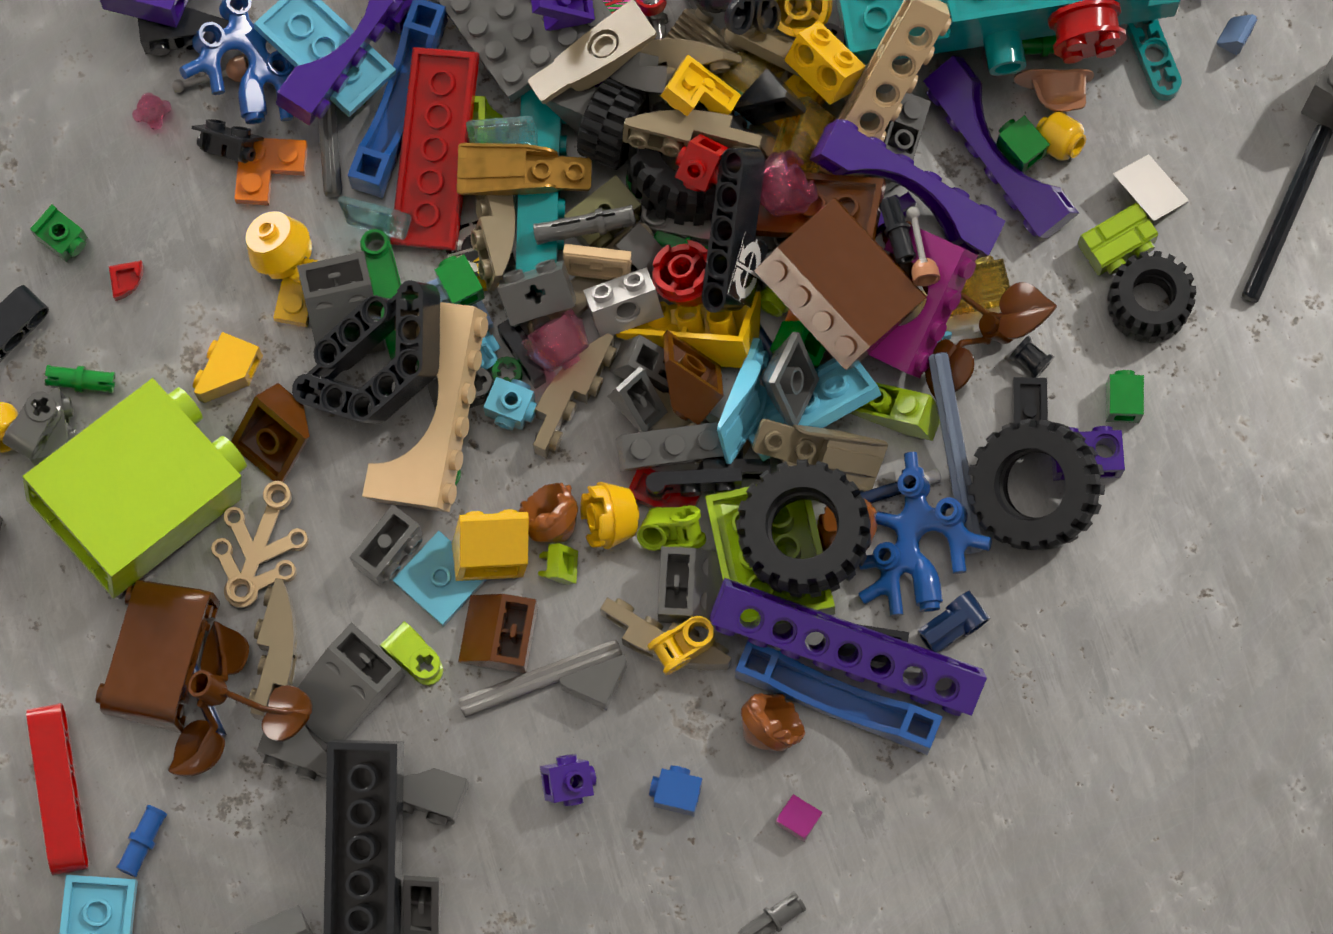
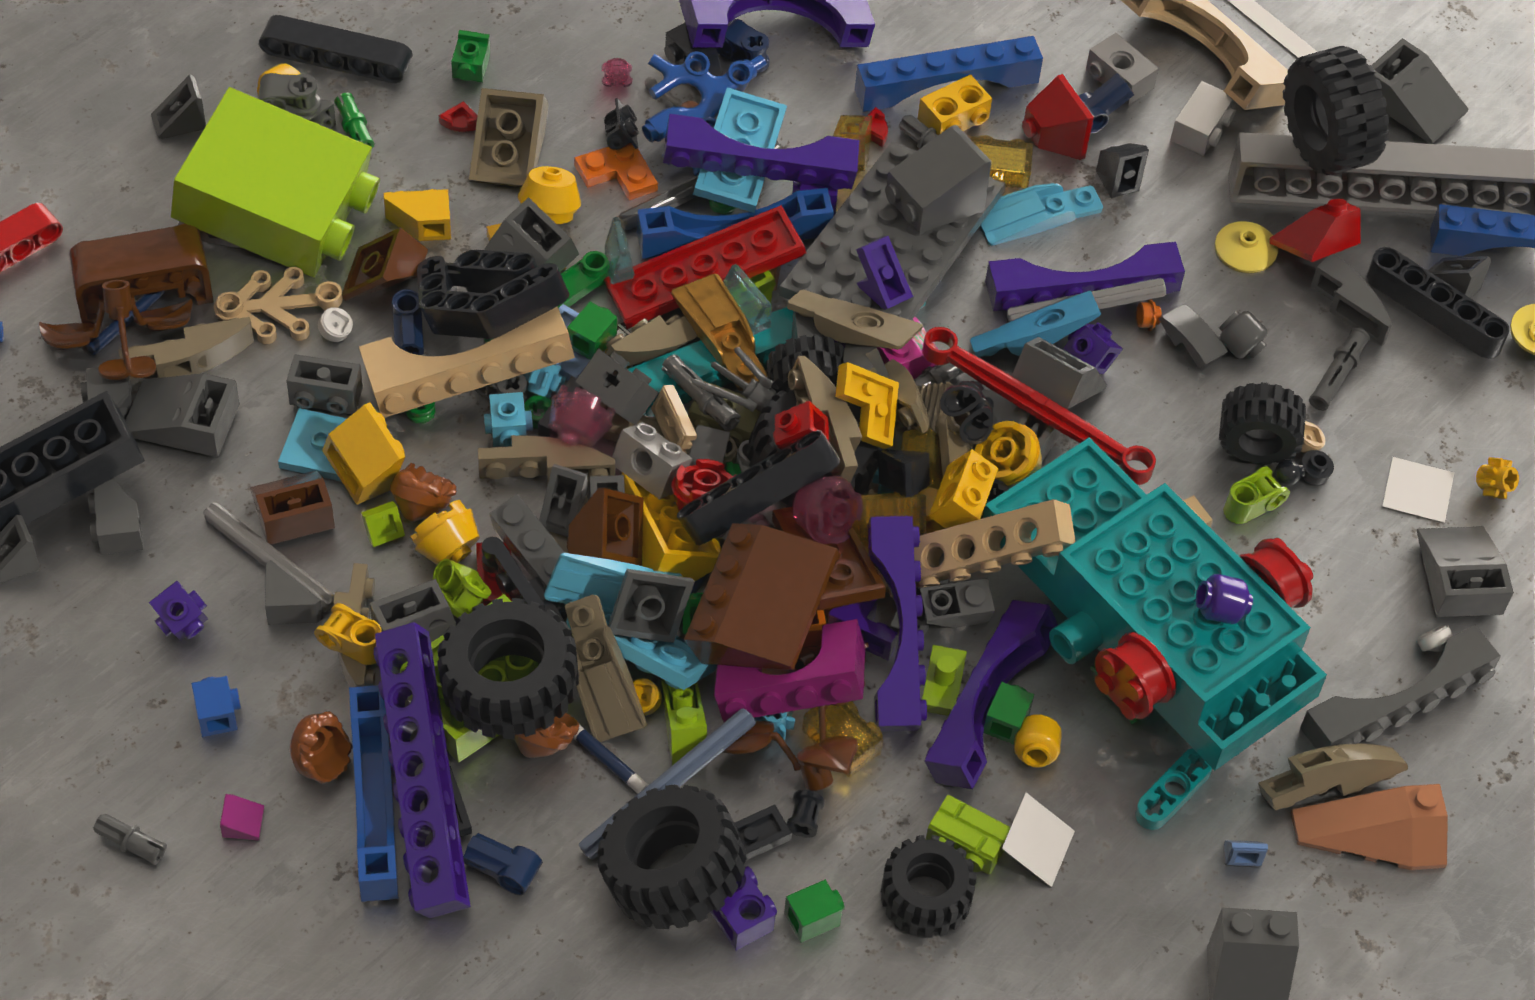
camera: 55 degrees right, 20 degrees down
lime piece [379,621,444,686] -> none
sticker [728,232,768,308] -> none
blue plant [858,452,992,617] -> none
black axle [879,196,917,264] -> none
hinge [906,207,940,286] -> none
nougat piece [1014,69,1094,112] -> none
black axle [1242,124,1333,303] -> none
none -> white tile [318,307,353,342]
none -> dark blue piece [392,289,424,355]
none -> dark tan slope [469,88,549,187]
none -> yellow tile [633,678,662,716]
none -> dark grey plant [692,347,777,412]
none -> lime tile [922,645,967,716]

